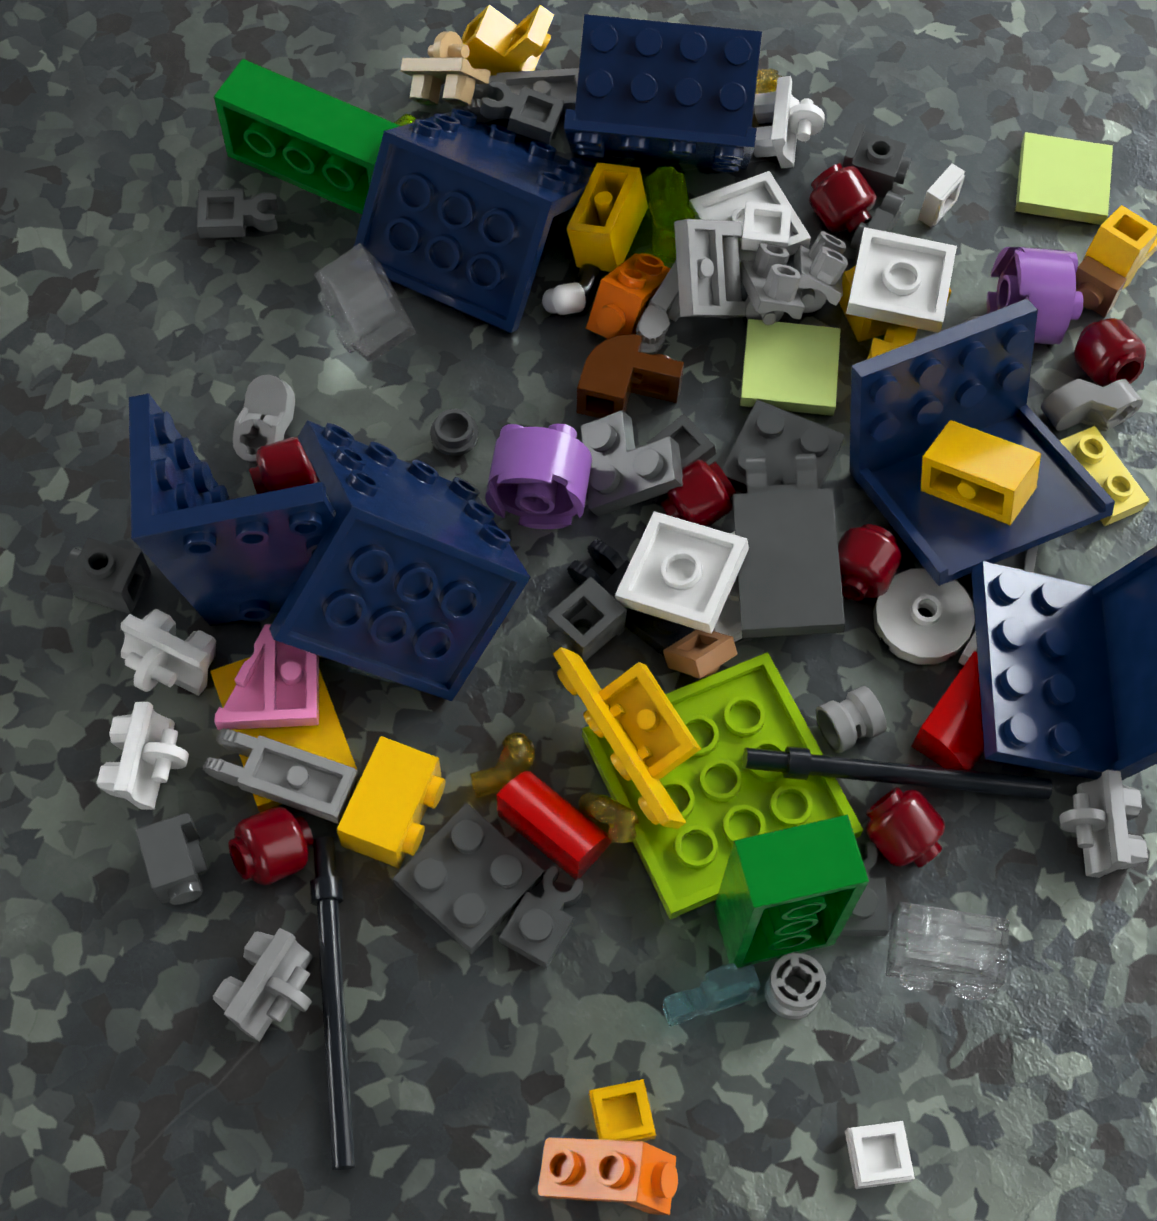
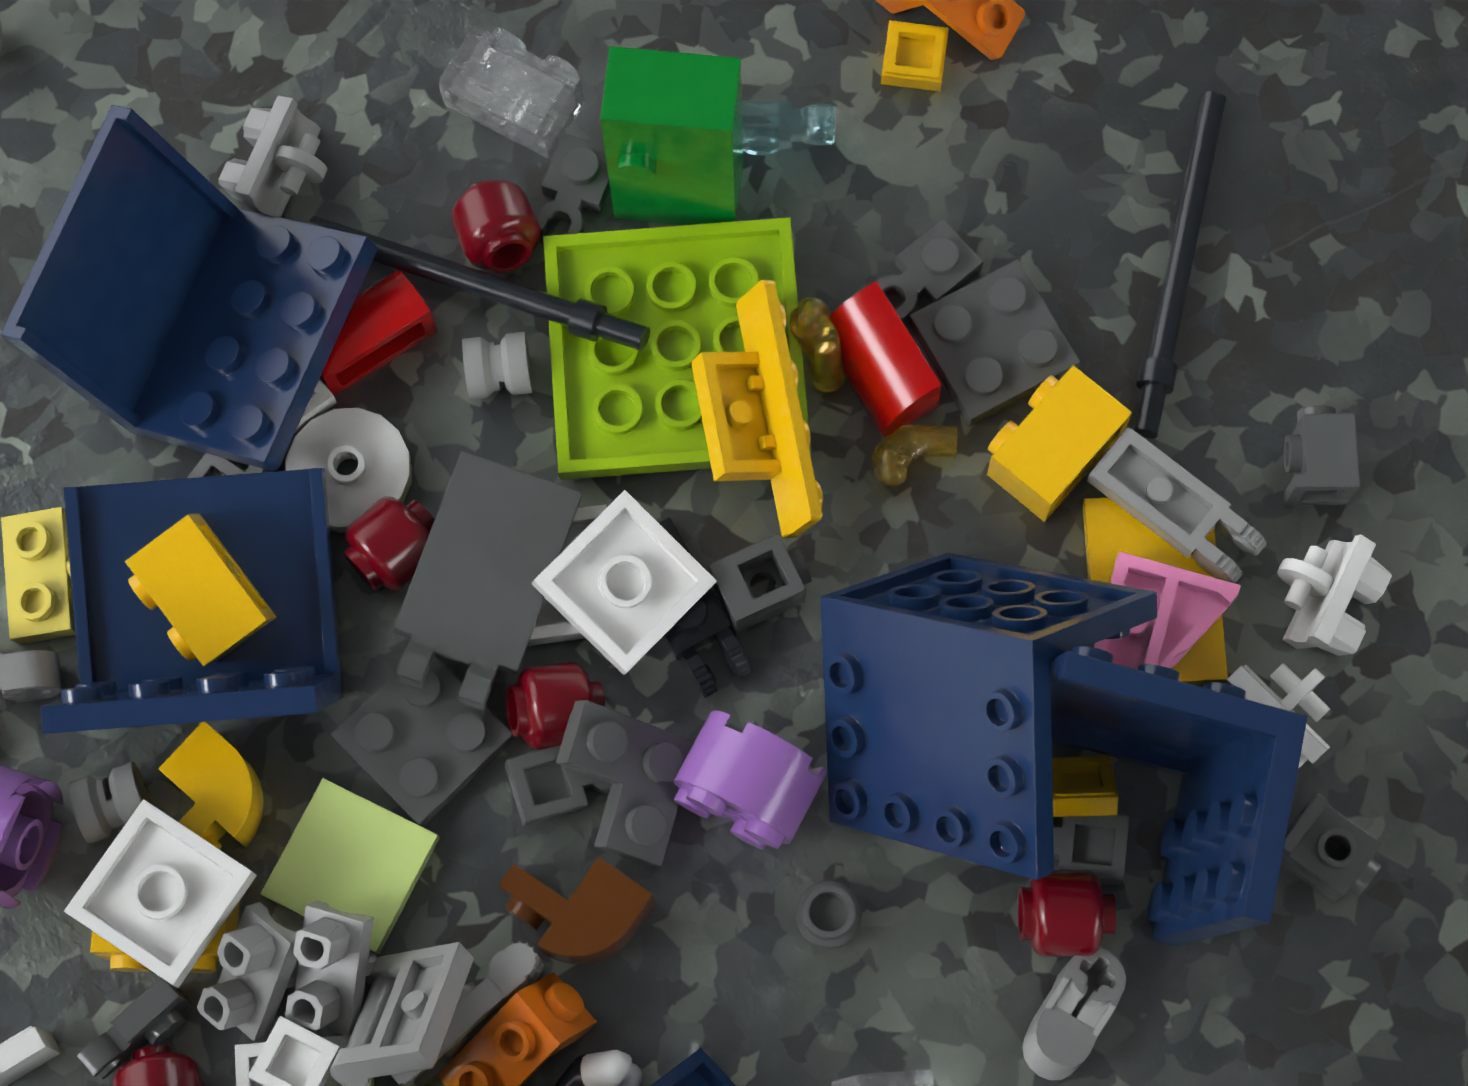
camera: 155 degrees left, 10 degrees up
light grey hips [213,928,314,1042] -> none
dark red head [228,806,313,886] -> none
medium nougat plate [663,629,738,678] -> none

